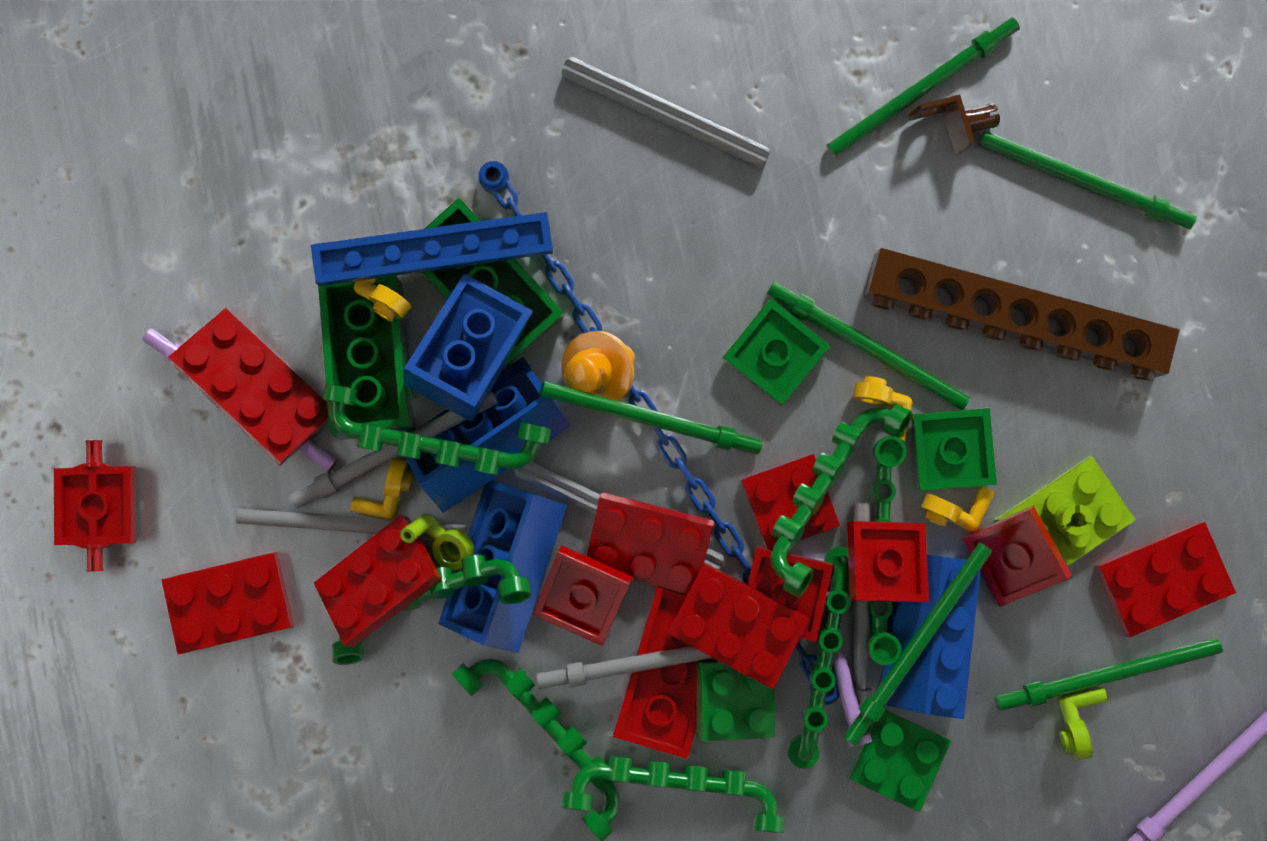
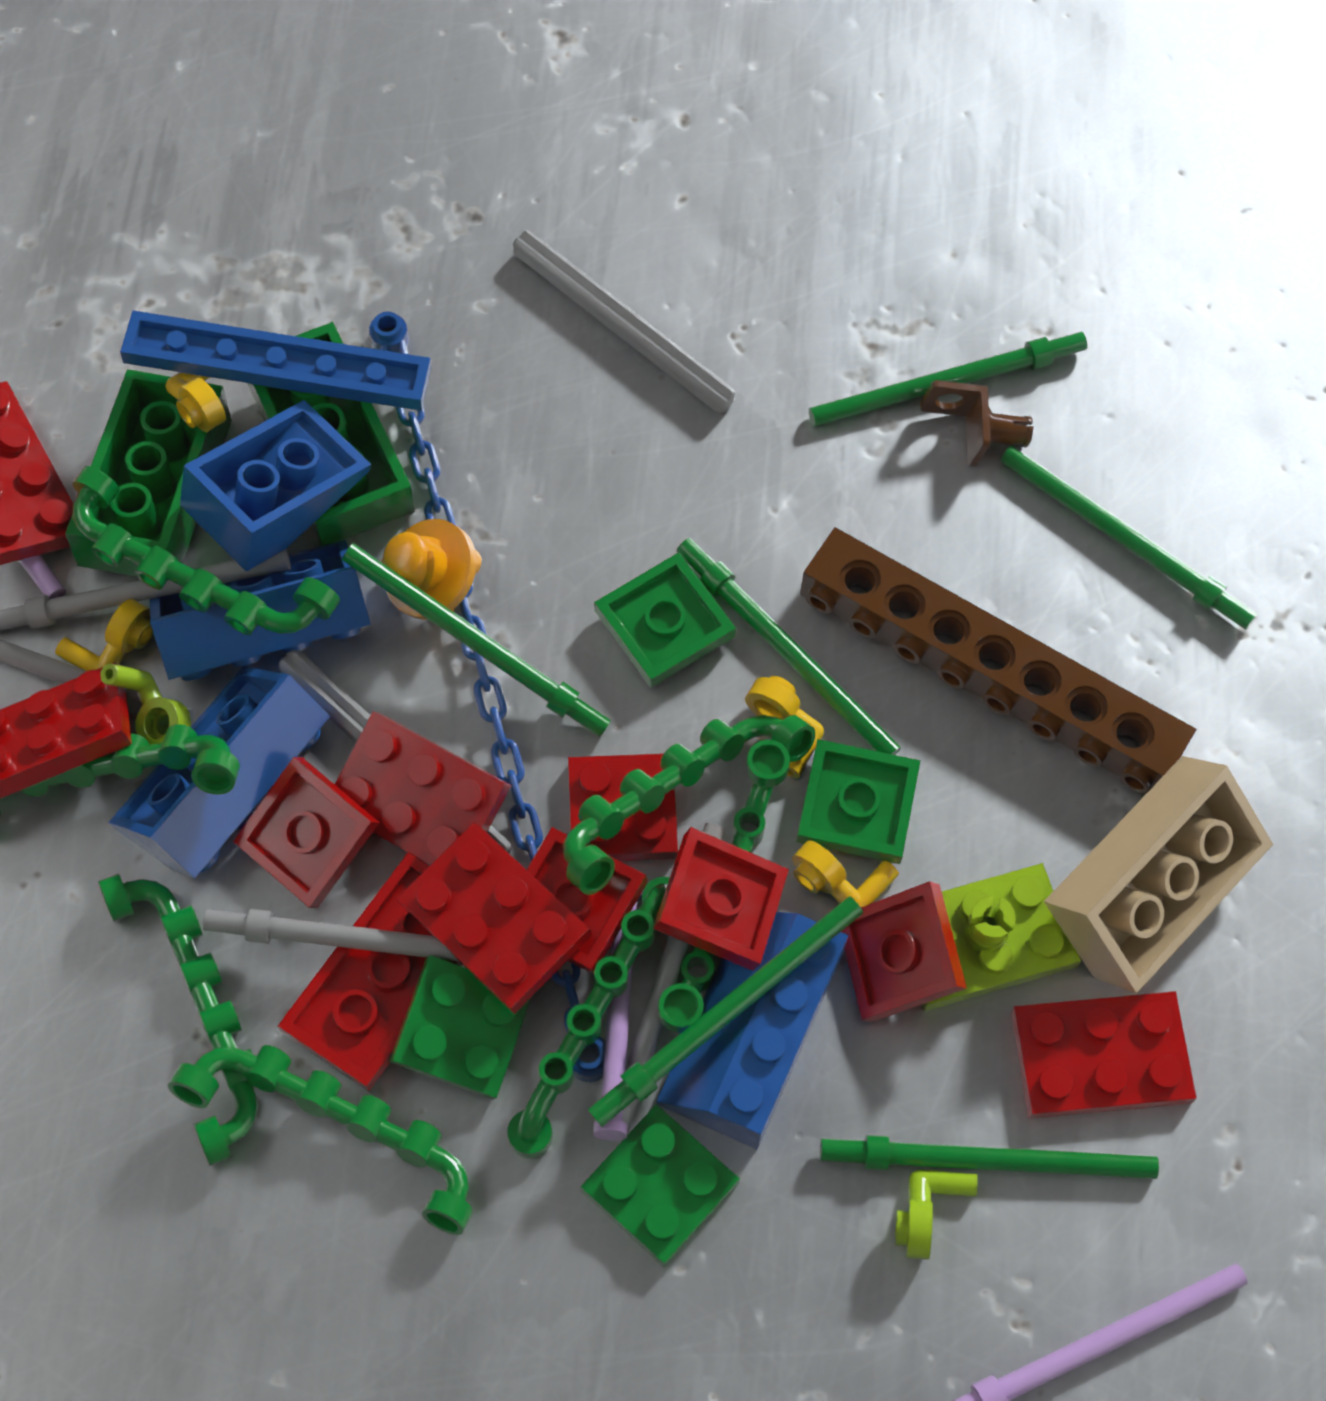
camera: 15 degrees right, 20 degrees down
none -> tan brick [1044,756,1273,993]

